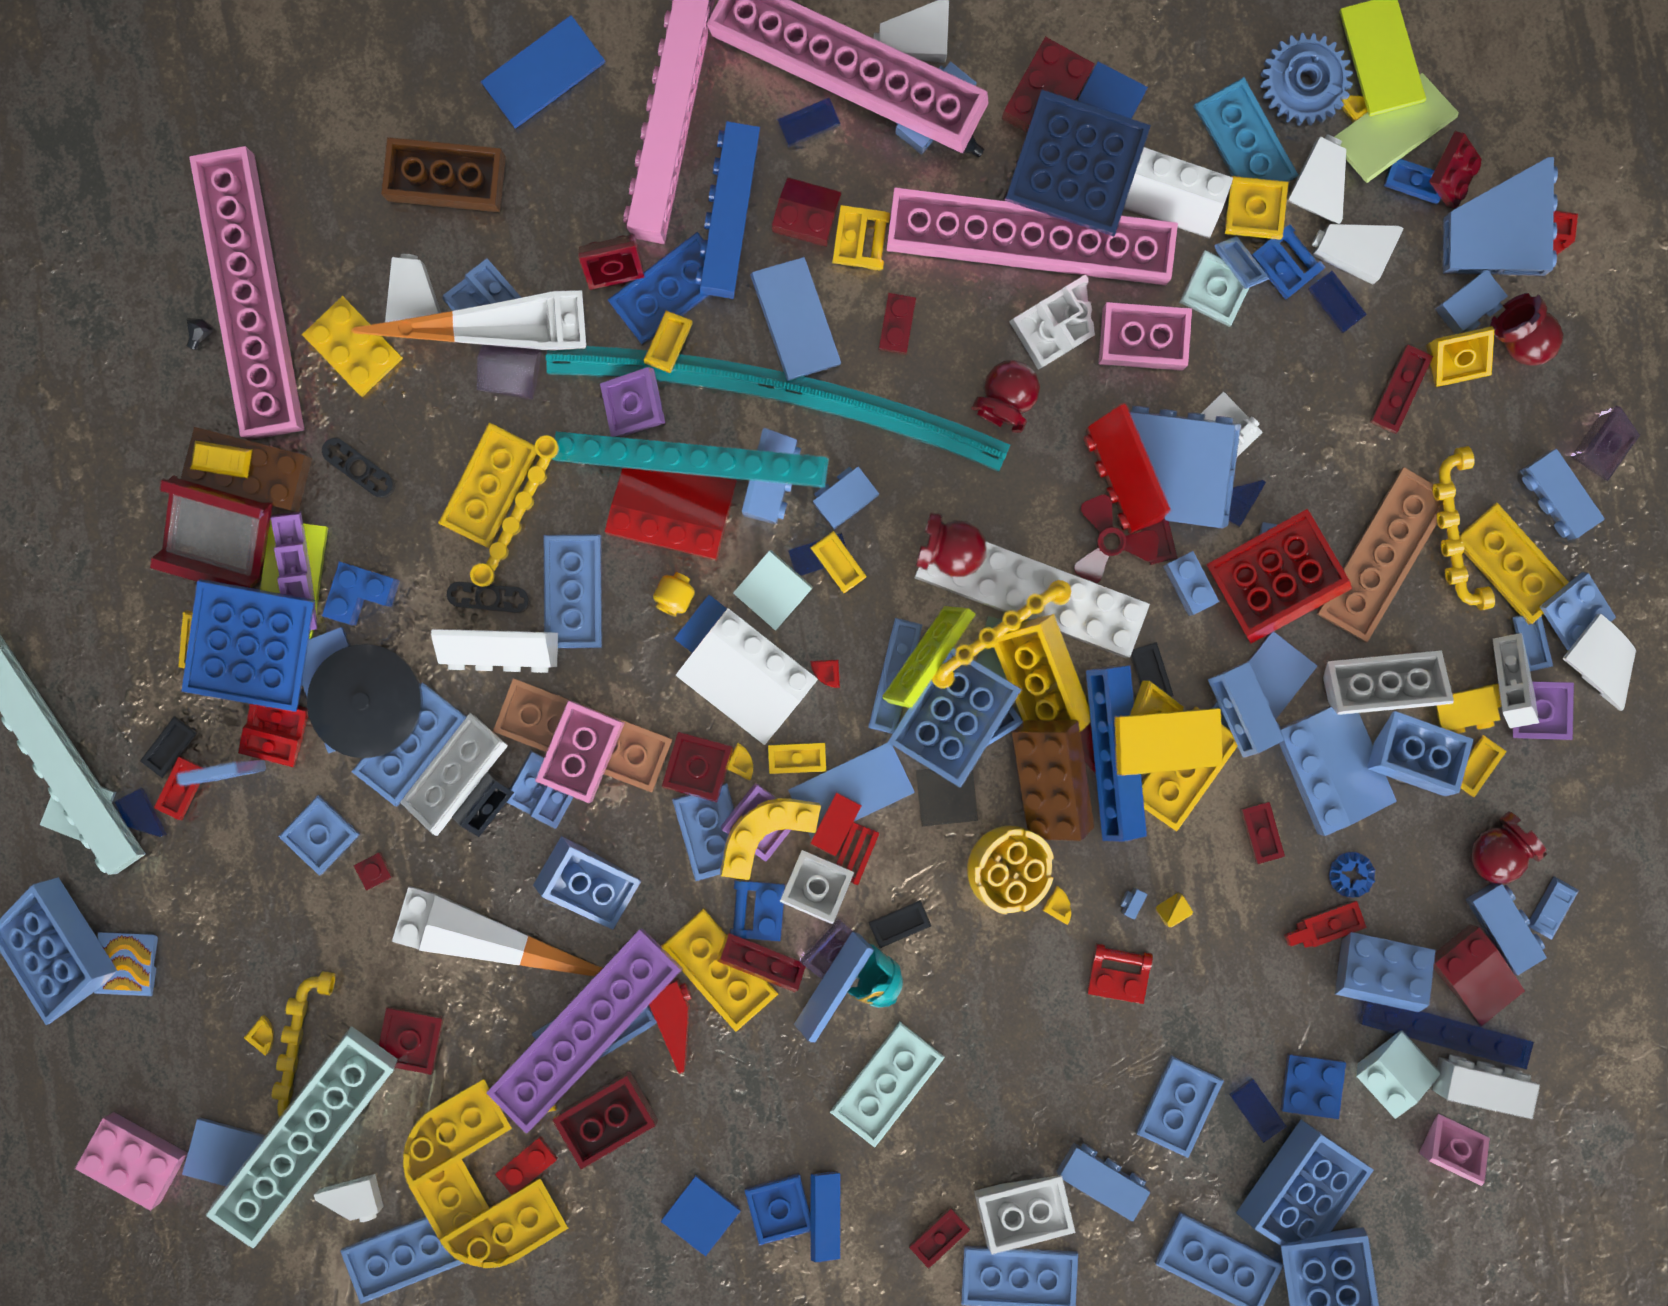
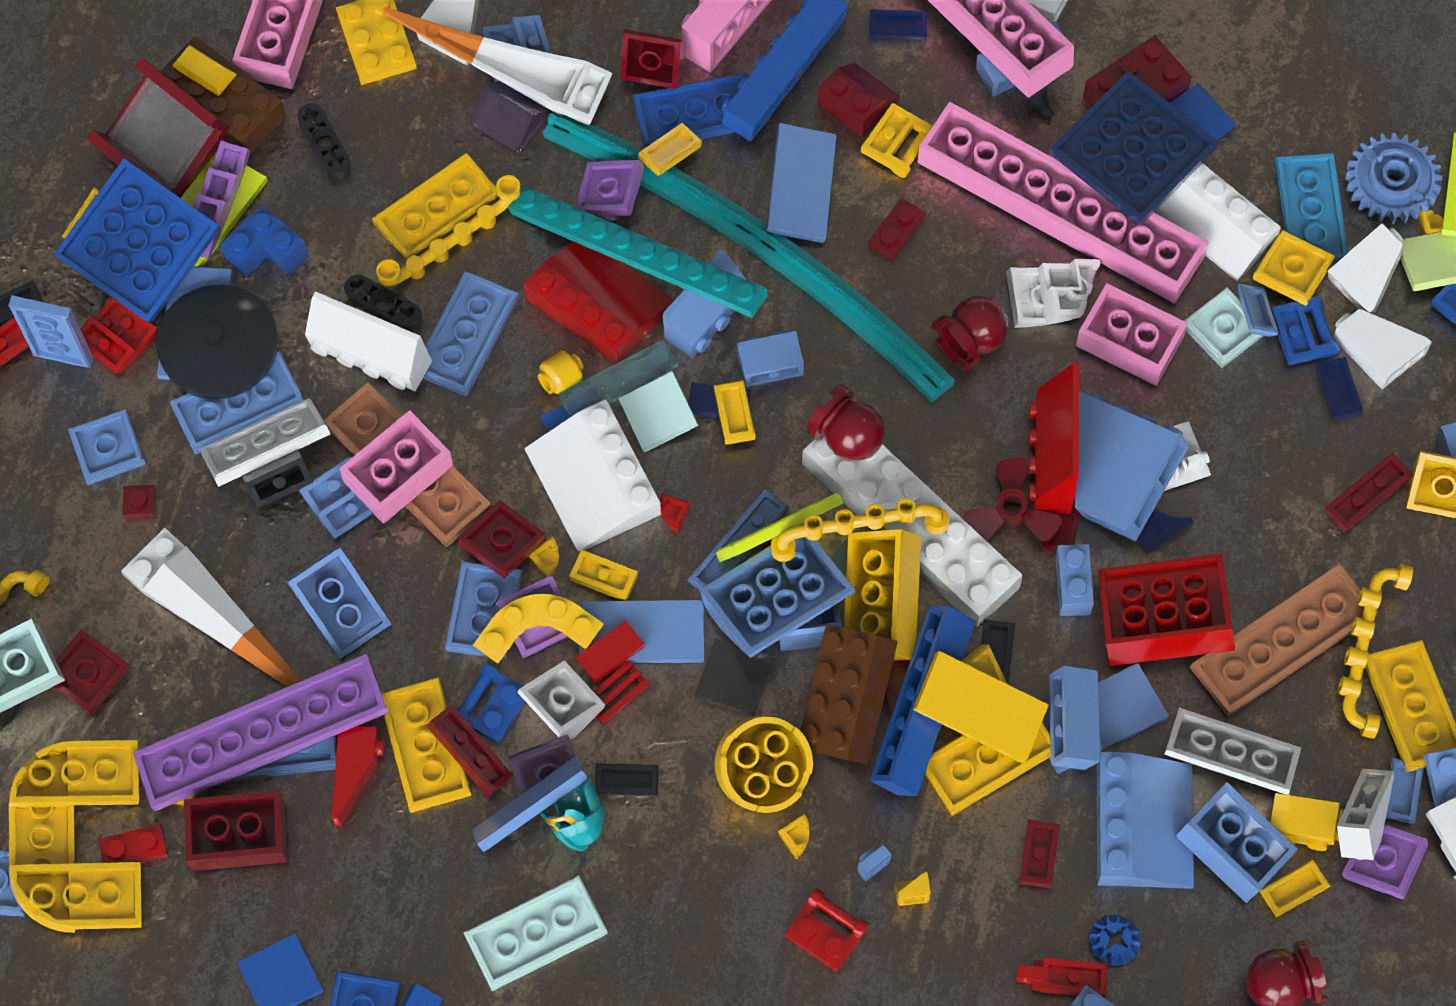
camera: 30 degrees right, 20 degrees down
none -> clear light blue plate [559,340,678,417]

